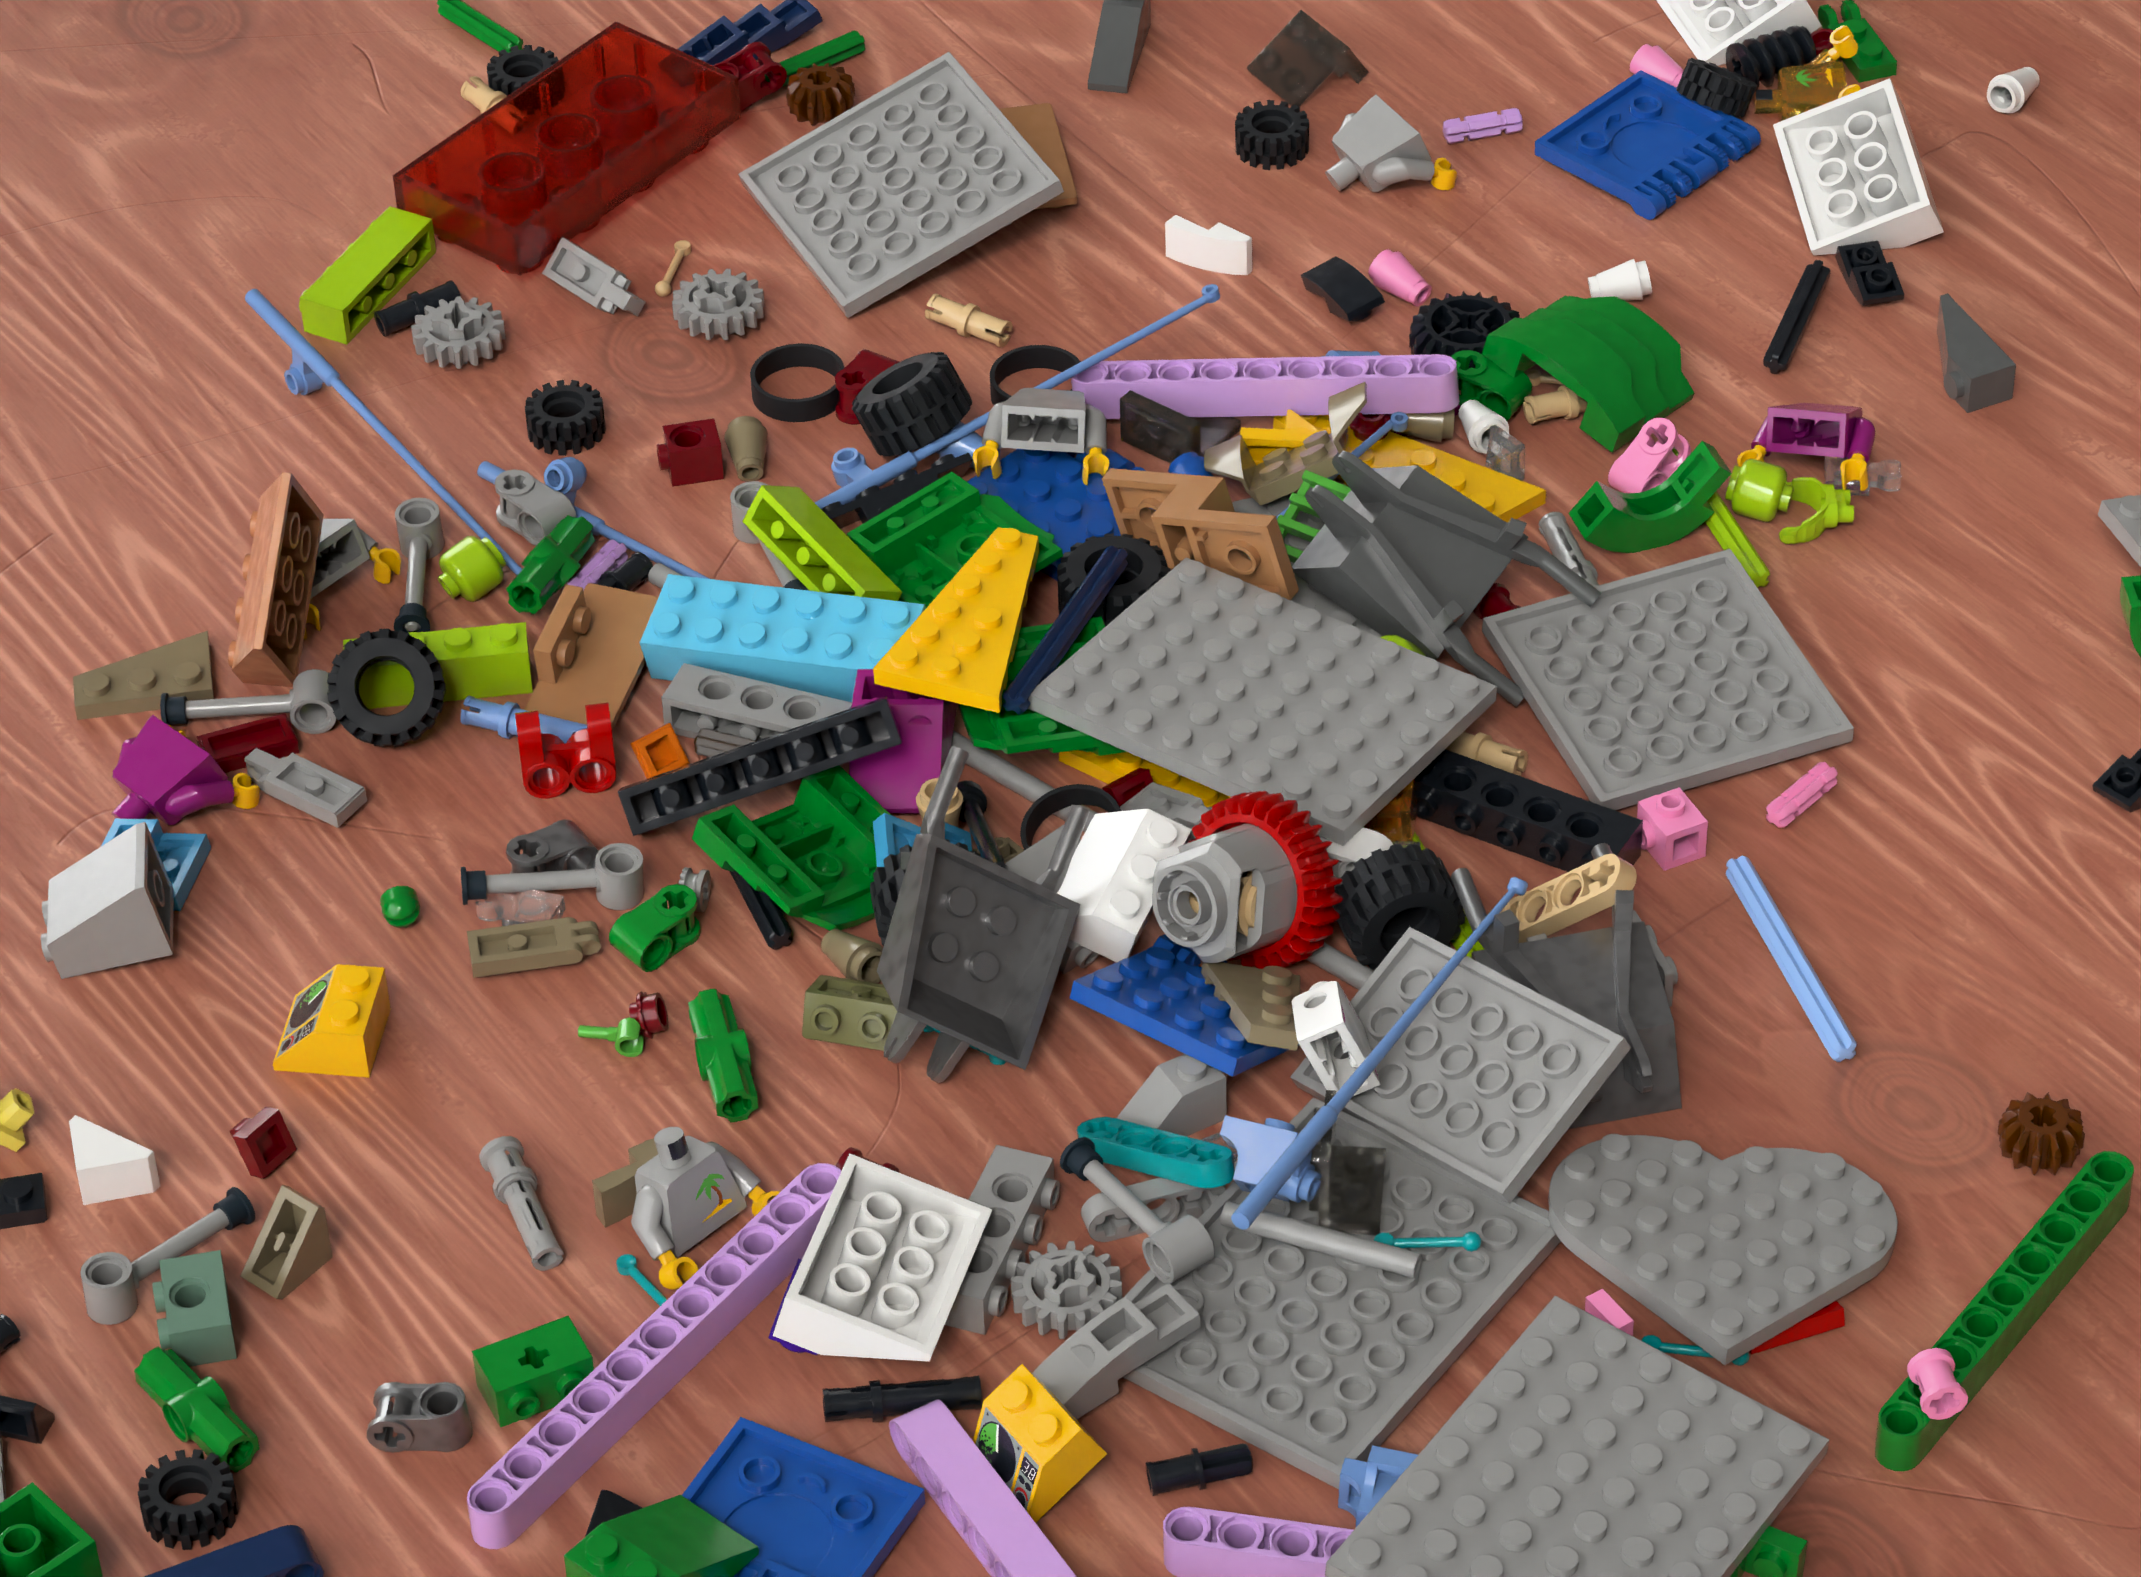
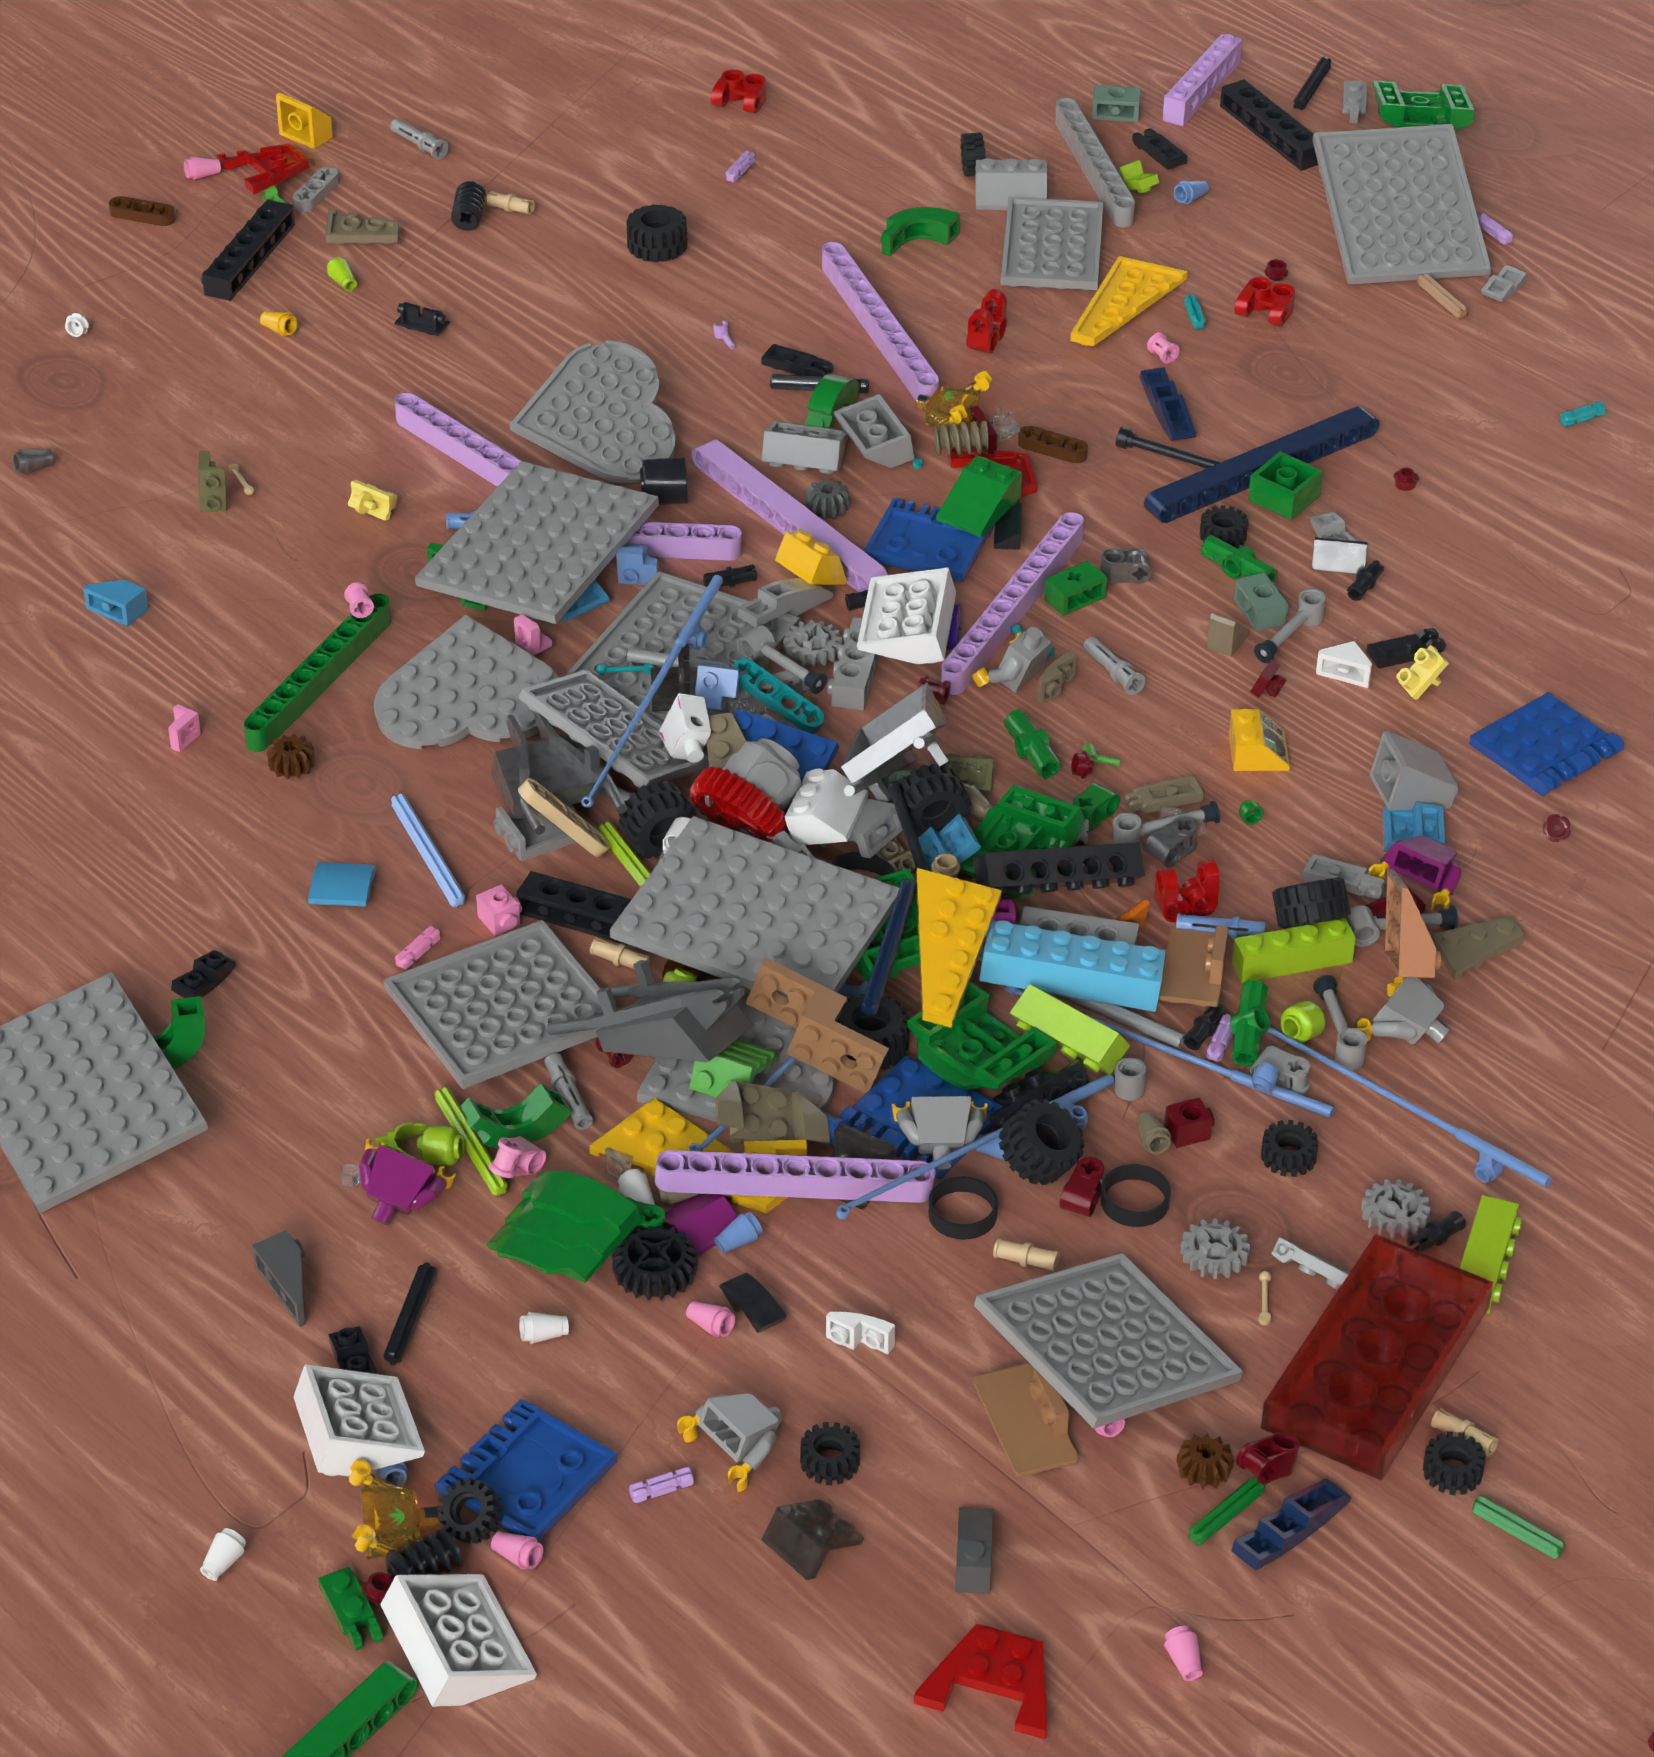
camera: 170 degrees right, 0 degrees up
none -> dark azure slope [308,862,375,907]

